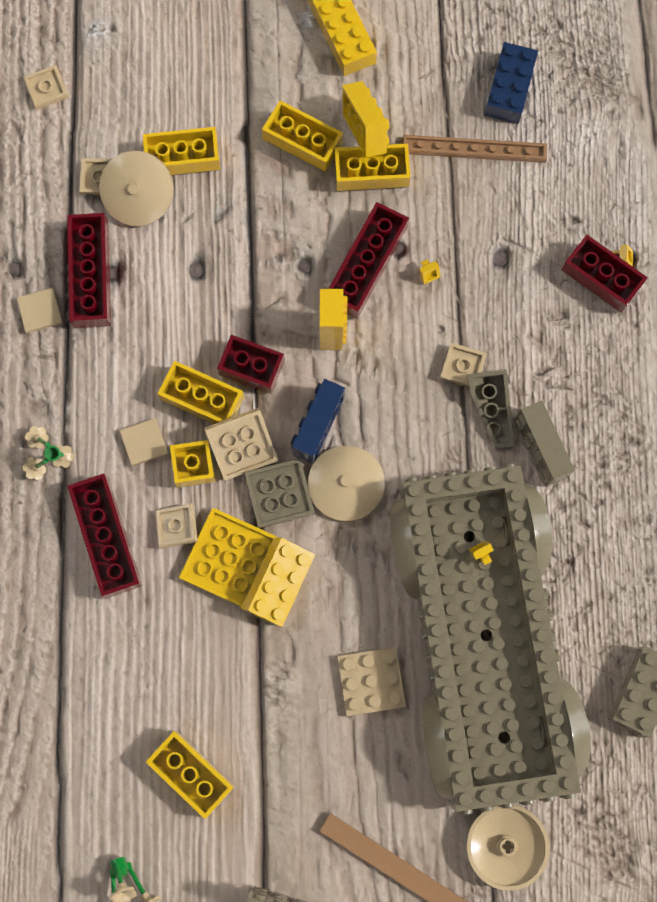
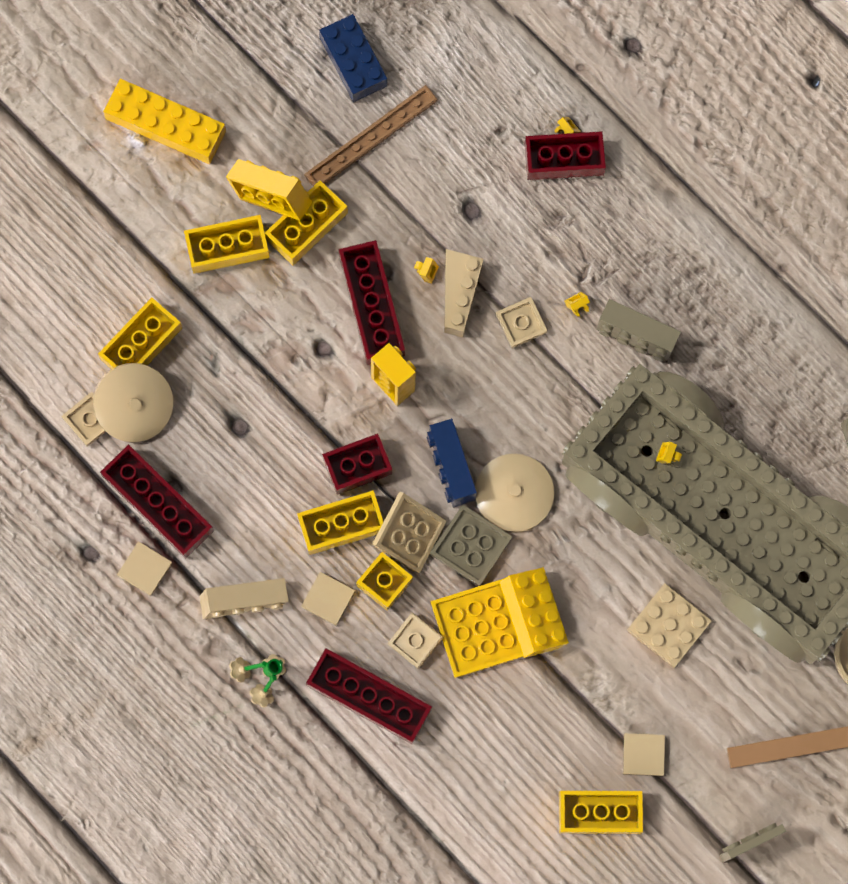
camera: 45 degrees left, 0 degrees up
dark tan wedge [468,369,515,448] -> none
none -> tan wedge [199,578,289,620]
none -> tan wedge [444,249,484,338]
none -> yellow tile [564,292,590,317]
none -> tan tile [623,733,665,776]

